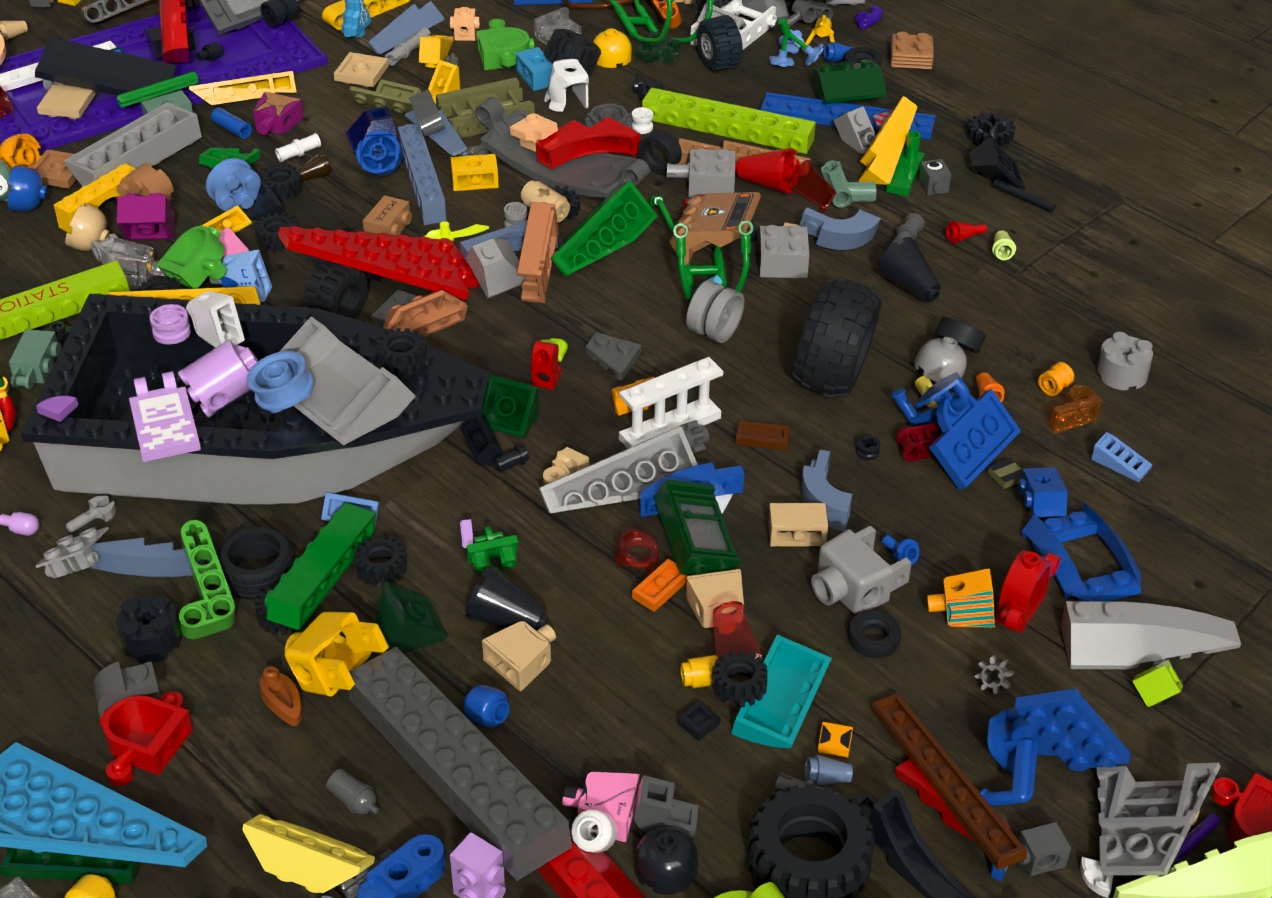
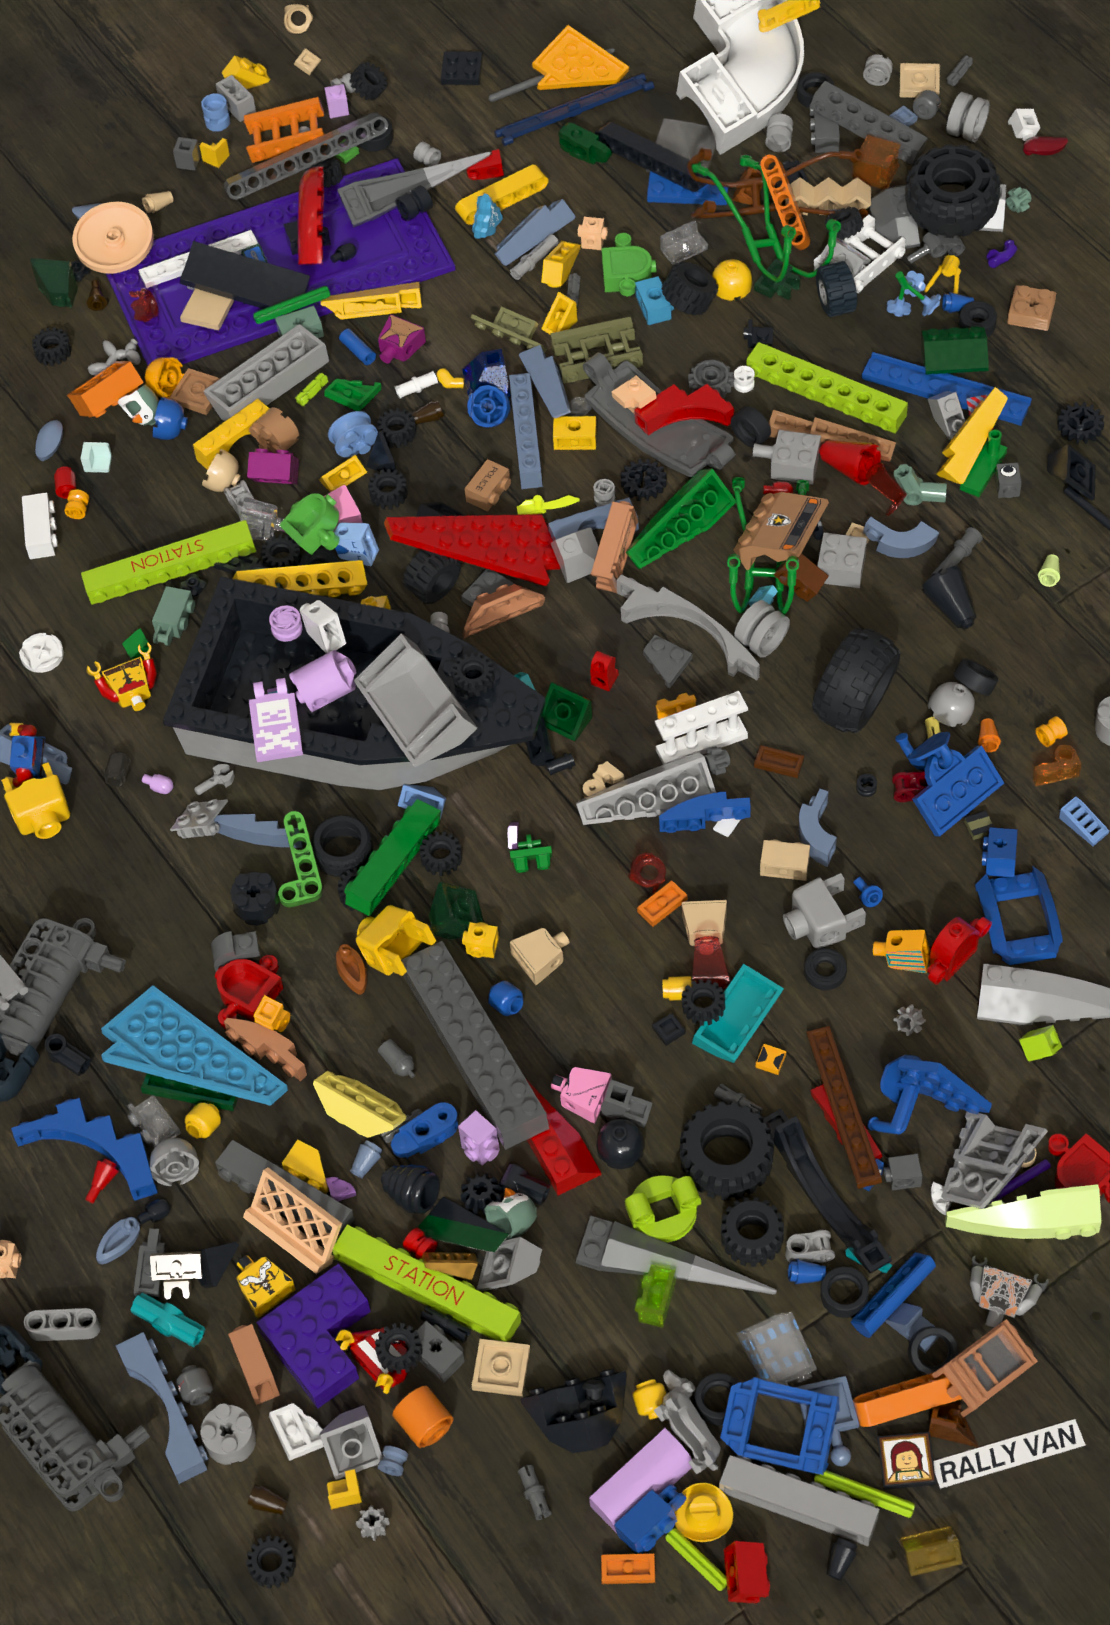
camera: 15 degrees right, 15 degrees up
medium lavender tile [36,396,78,422] -> none
medium blue wheel [246,351,314,413] -> none
tan plate [334,52,389,87] -> none
dark grey beam [409,89,445,137] -> none
black cone [465,565,549,631] -> none
tan piece [521,180,570,222] -> none
lime animal [541,338,568,362] -> none
white piece [544,59,589,112] -> none
white head [571,809,617,853] -> none
dark green door [654,479,741,576] -> none
sand blue cone [804,755,853,786] -> none
red cone [946,221,987,244] -> none
none -> nougat slope [224,1018,307,1082]
none -> light orange leg [253,995,291,1032]
none -> lime axle [295,373,328,406]
none -> yellow arm [436,368,464,388]
none -> yellow brick [462,922,499,958]
none -> light grey slope [616,575,760,680]
none -> reddish brown brick [774,554,829,602]

